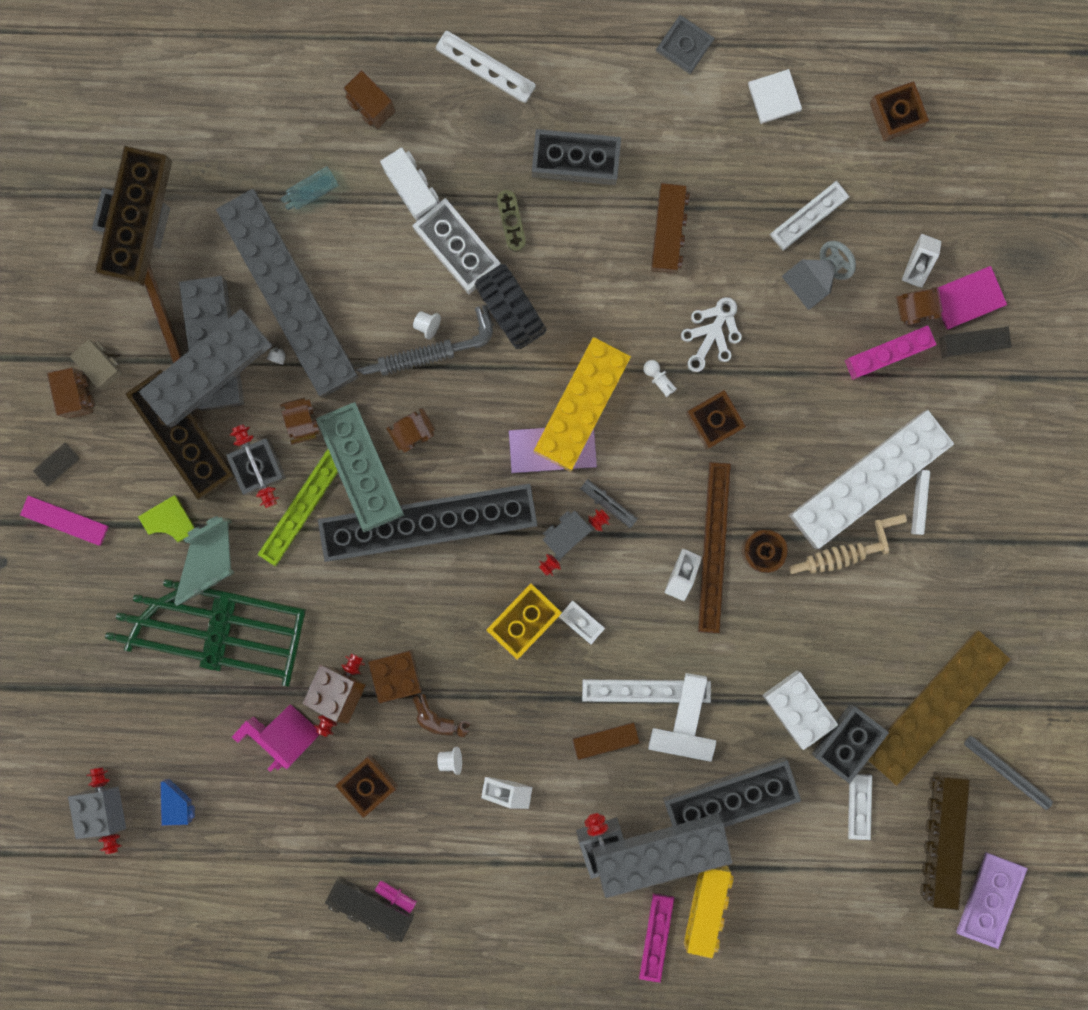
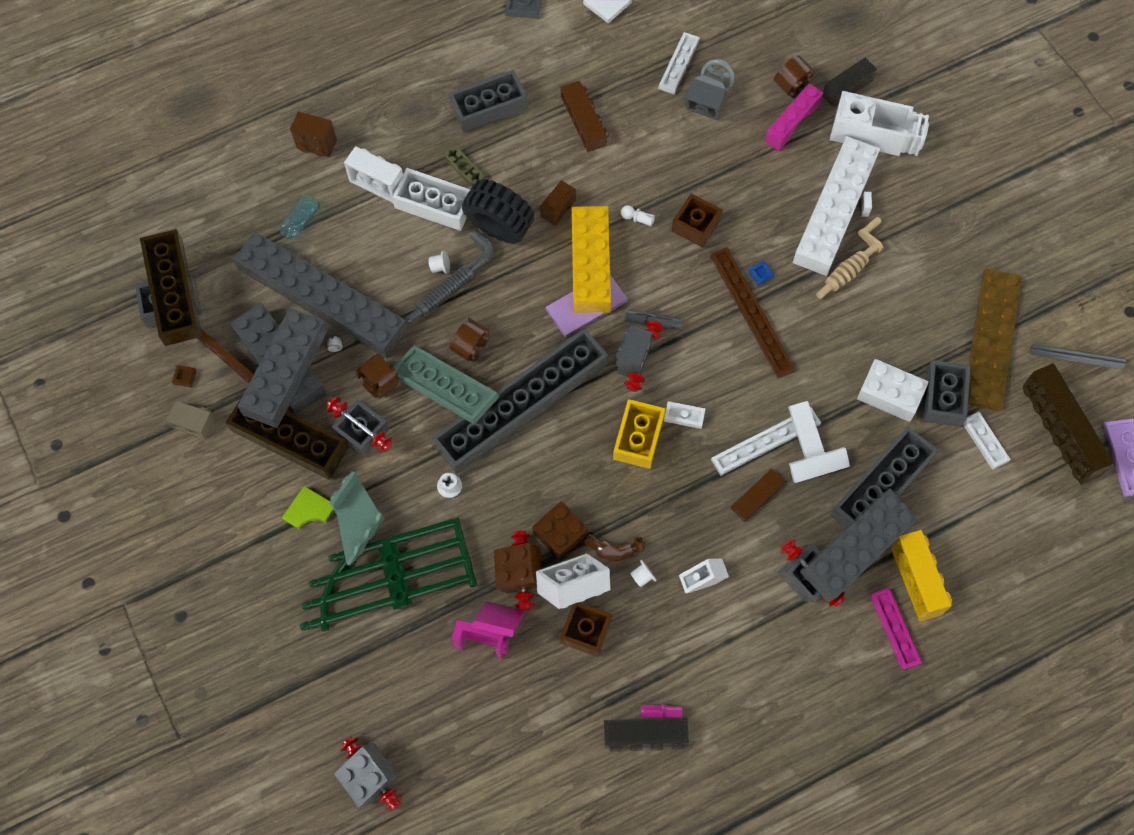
camera: 25 degrees left, 20 degrees down
dark pink tile [20,496,109,546] -> none
clear smoke tile [33,443,81,487] -> none
reddish brown brick [47,367,95,419] -> none
blue slope [160,779,195,825] -> none
lime tile [257,449,338,566] -> none
white piece [436,31,535,103] -> none
white slope [665,548,702,601] -> none
white plant [681,297,741,373] -> none
reddish brown brick [742,530,788,573] -> none
white slope [902,234,941,288] -> none
white tile [911,470,930,535] -> none
dark pink tile [939,266,1007,330] -> none
none -> reddish brown tile [172,365,197,388]
none -> white piece [437,473,462,498]
none -> white brick [536,554,610,609]
none -> reddish brown brick [540,180,576,226]
none -> blue tile [748,261,774,286]
none -> white piece [829,91,929,156]
none -> white tile [861,192,872,217]

